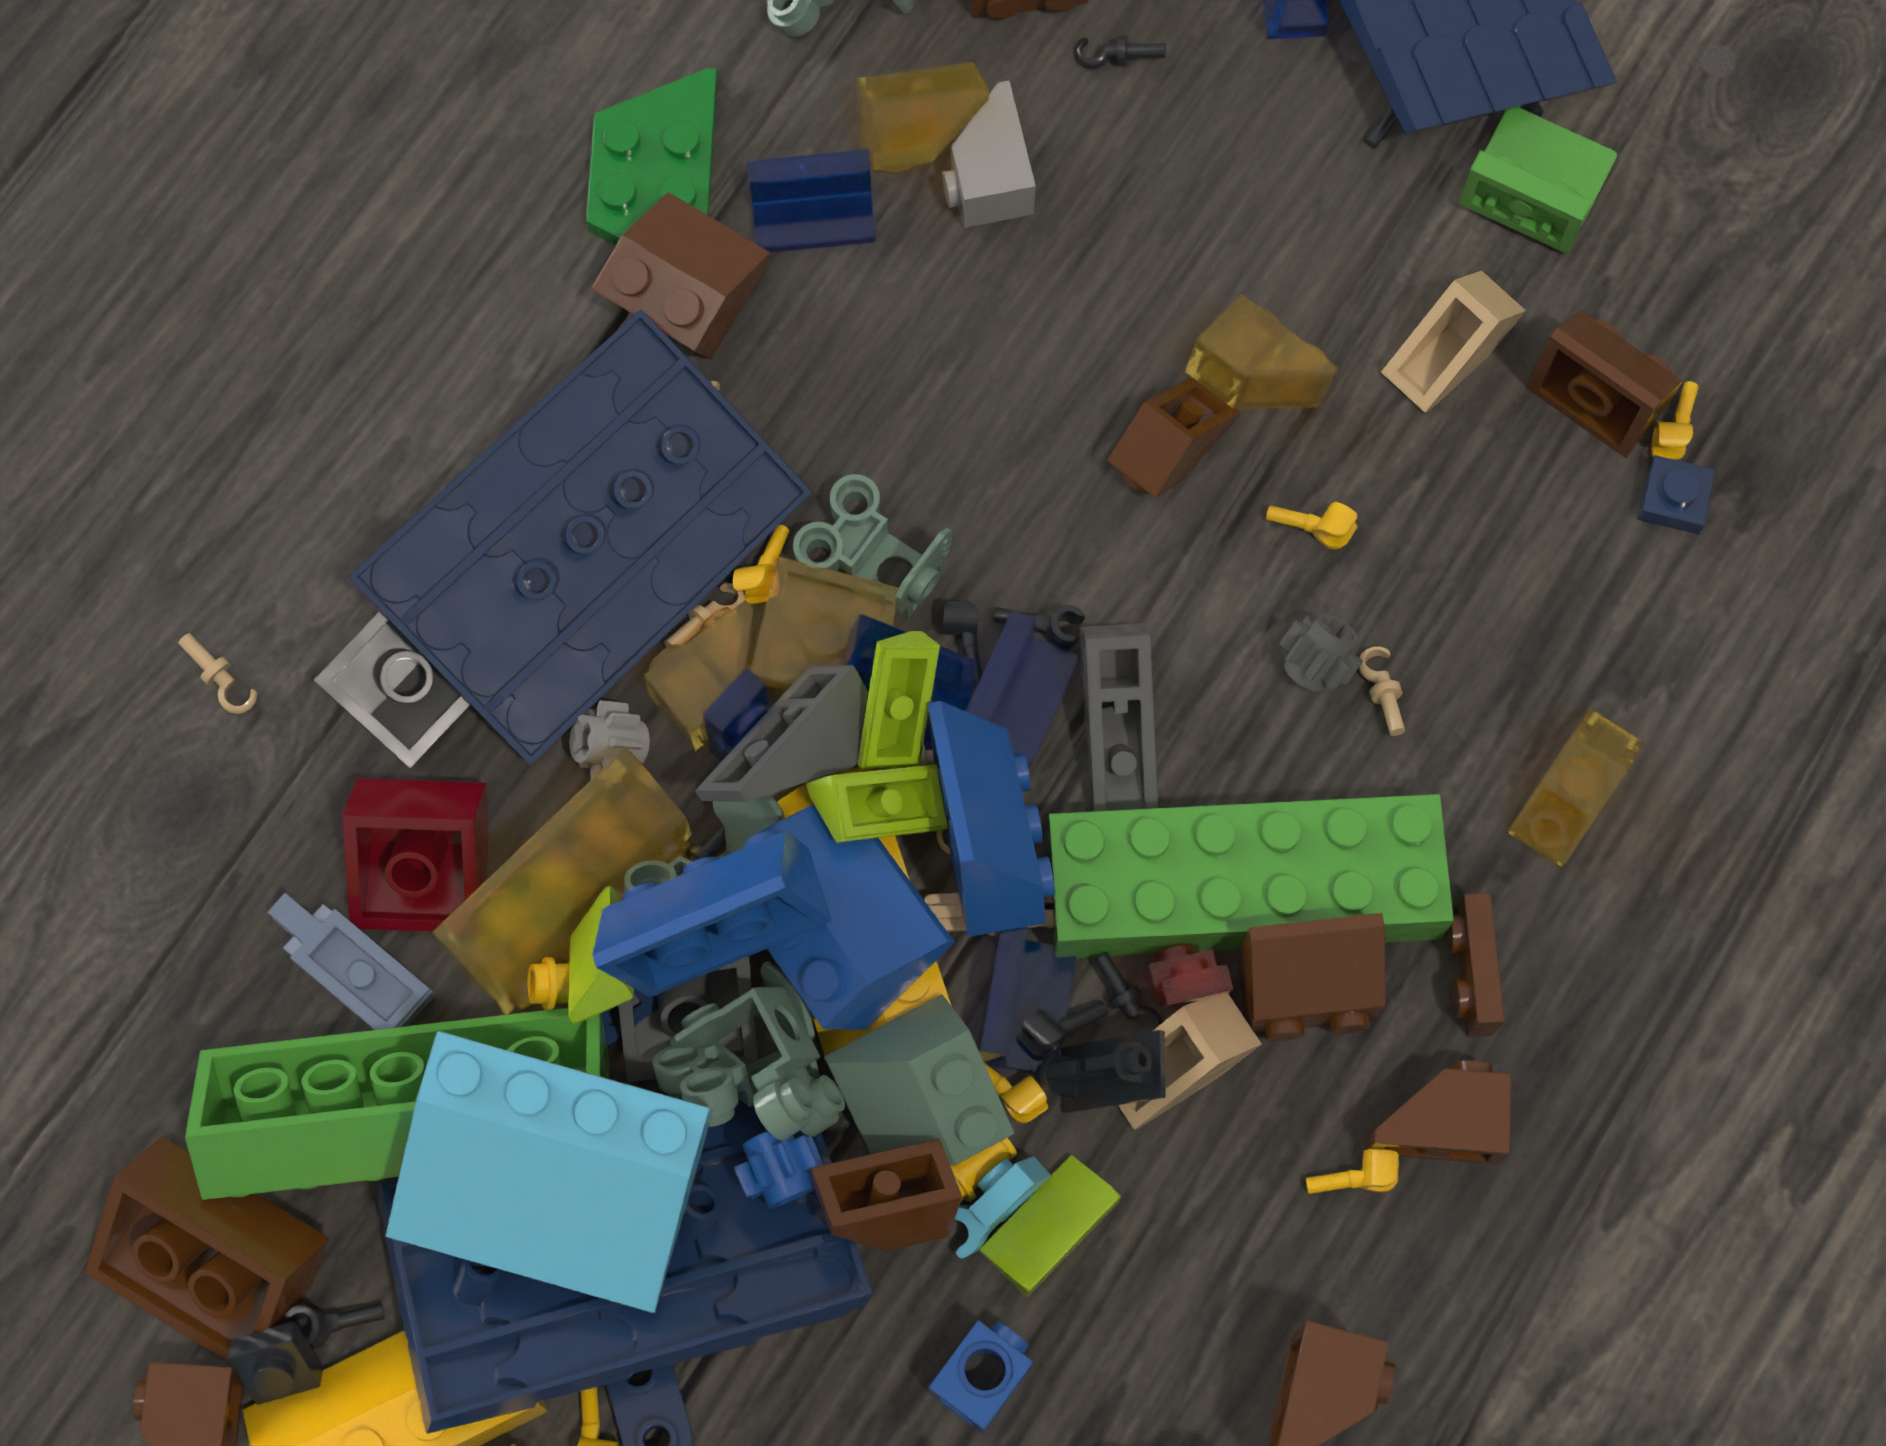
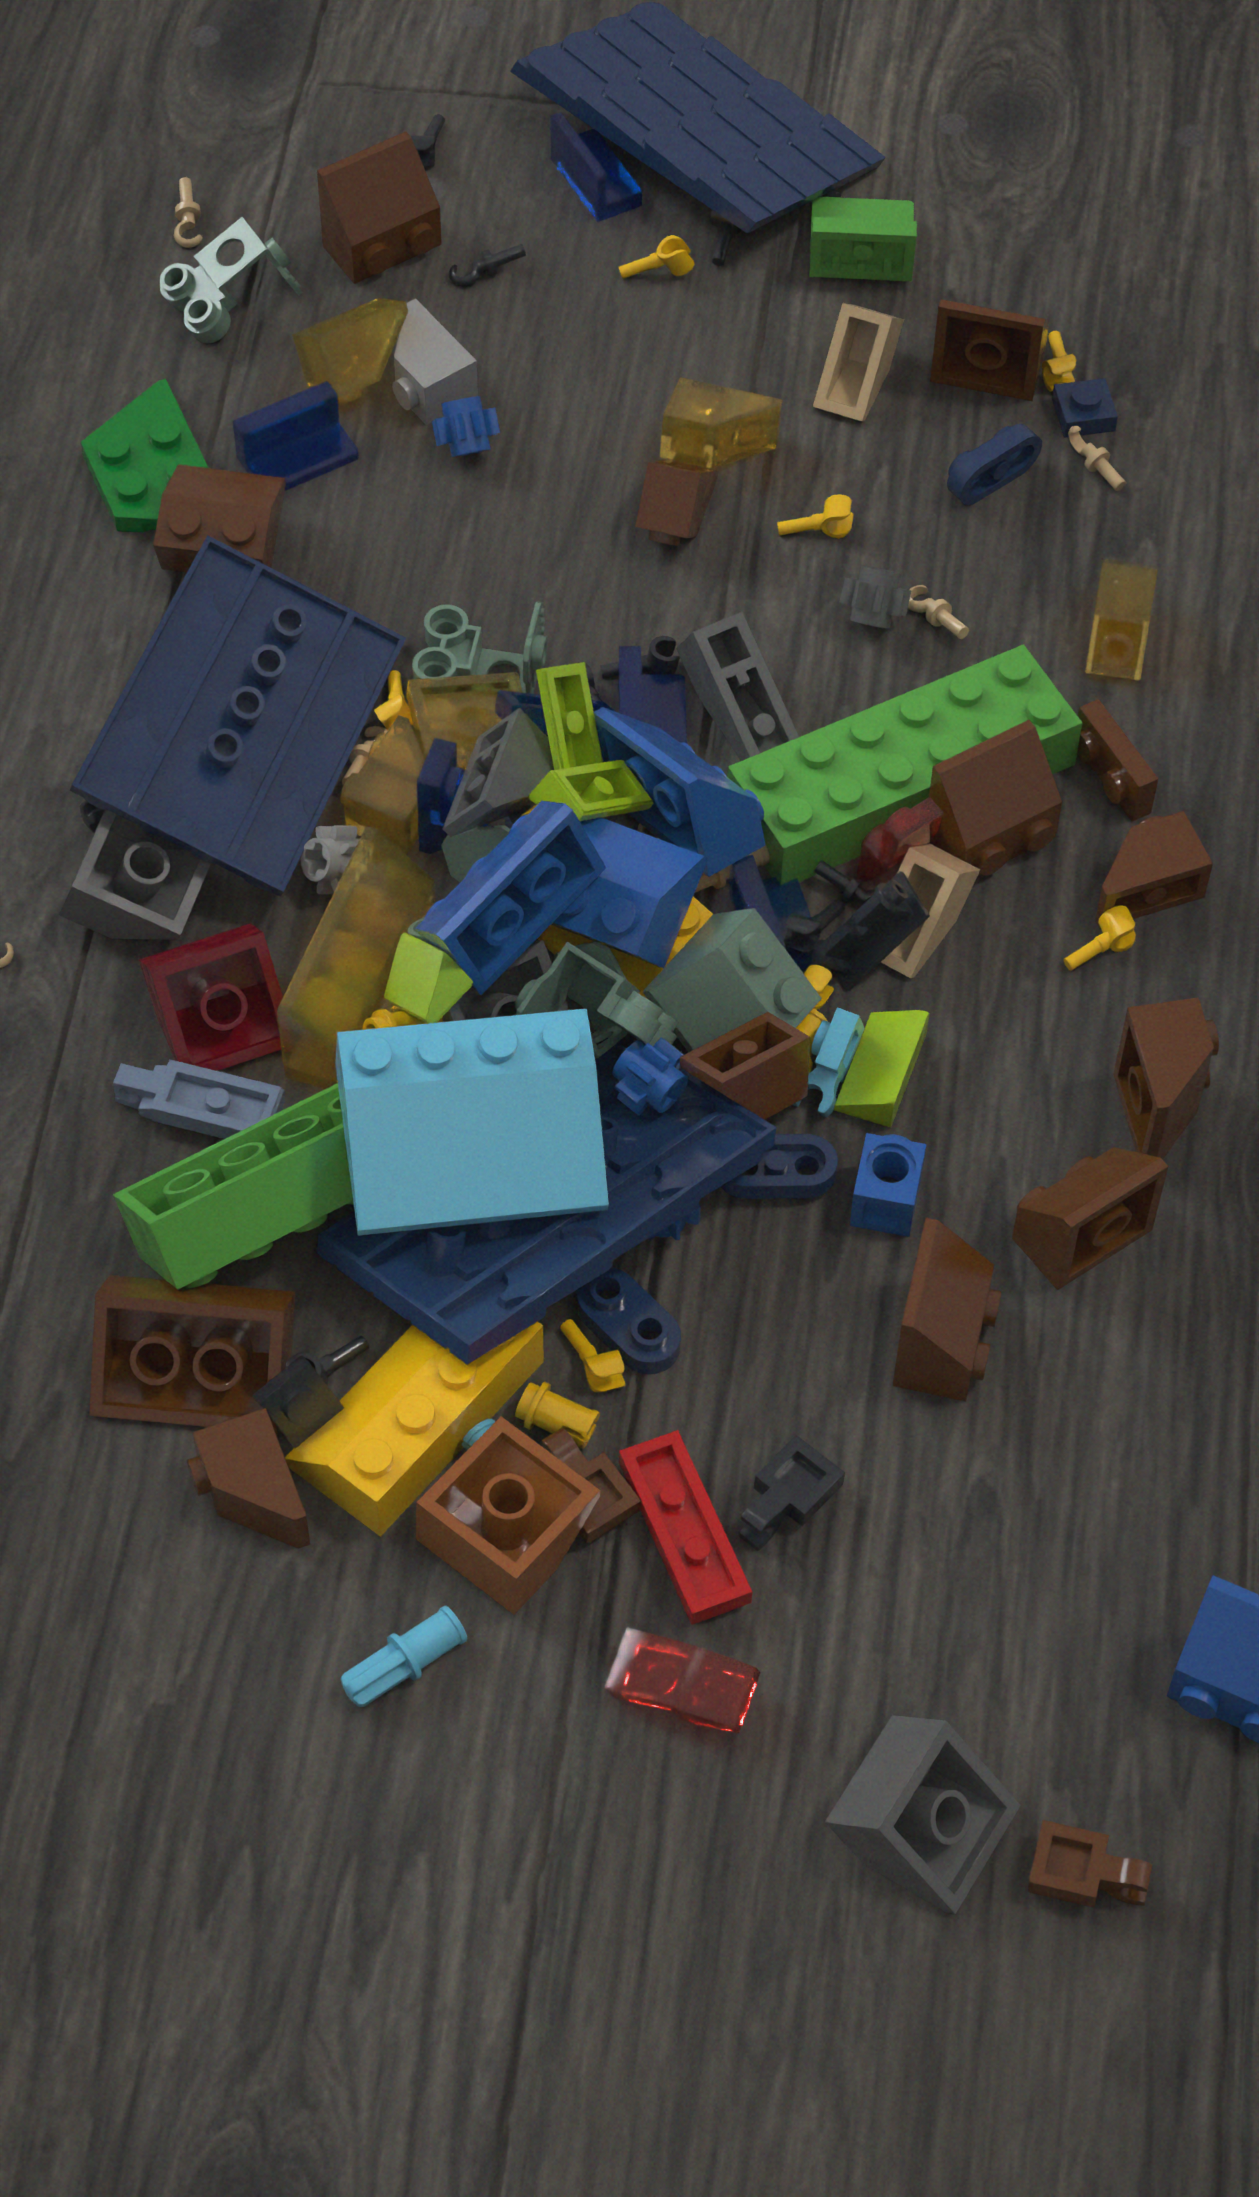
camera: 25 degrees left, 15 degrees down
none -> blue gear [432,396,500,457]
none -> yellow hand [619,235,695,279]
none -> dark blue plate [721,1134,838,1199]
none -> dark blue plate [947,424,1042,505]
none -> tan hand [1068,426,1126,491]

